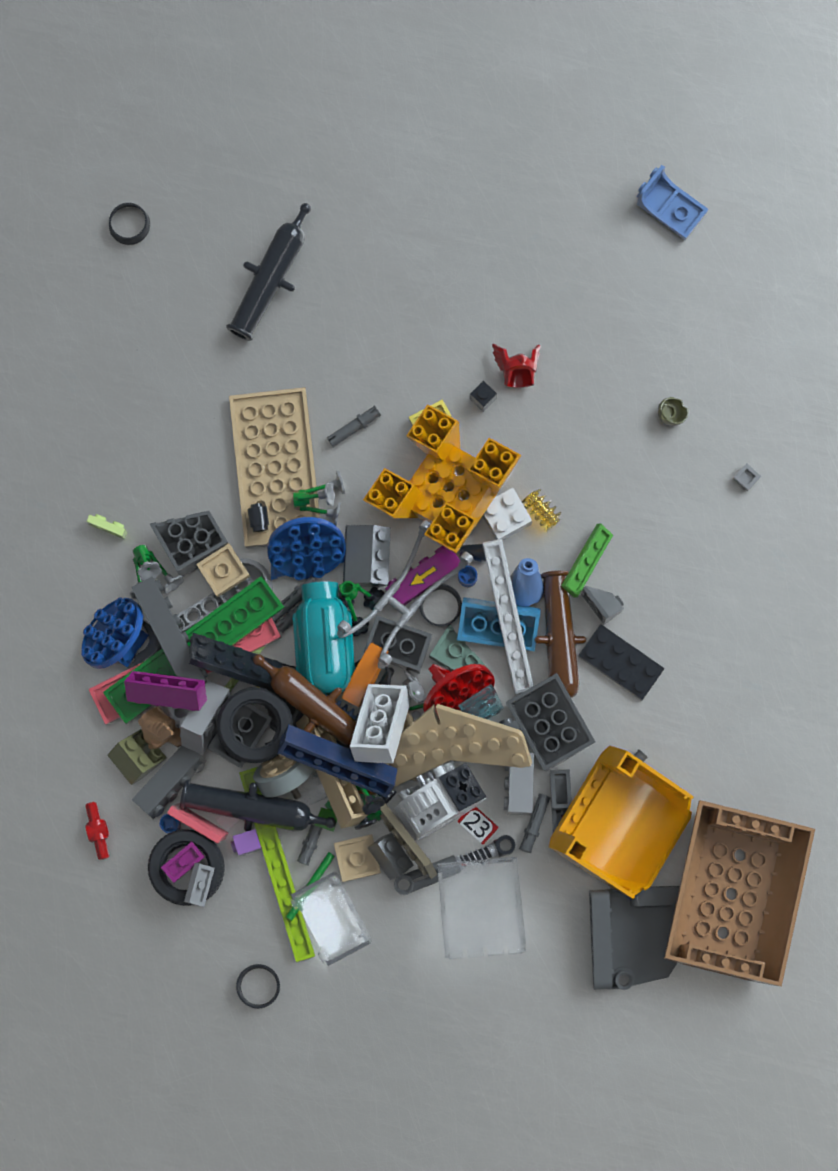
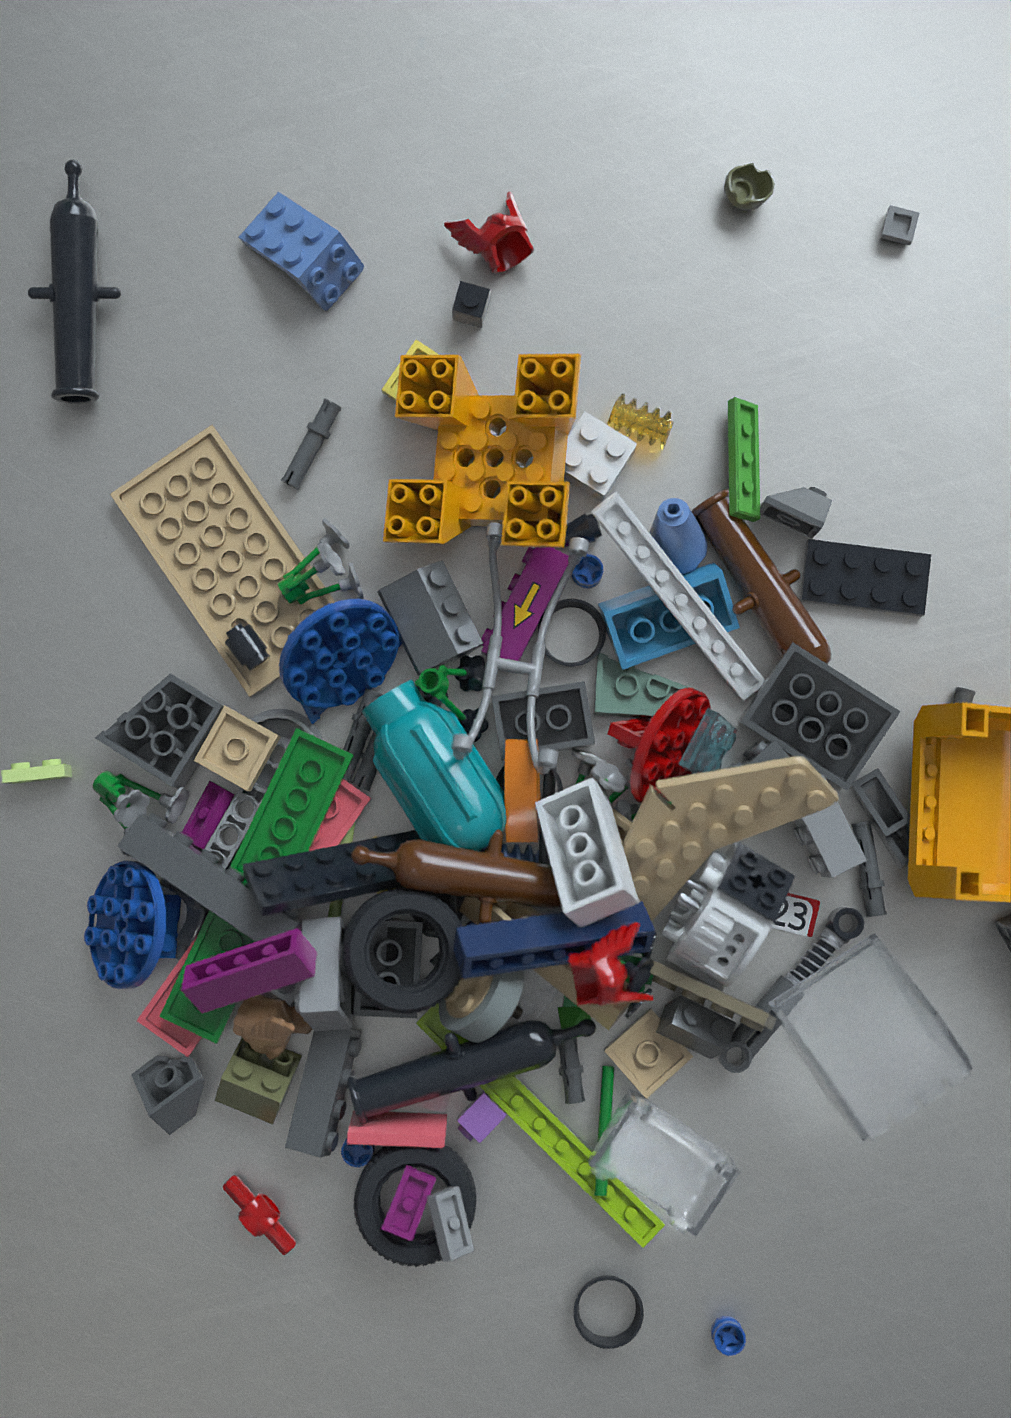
camera: 30 degrees left, 5 degrees up
none -> dark grey slope [131,1056,205,1135]
none -> magenta plate [182,780,235,849]
none -> medium blue bracket [239,192,364,310]
none -> red helmet [568,922,653,1007]
none -> blue wheel [711,1316,746,1356]

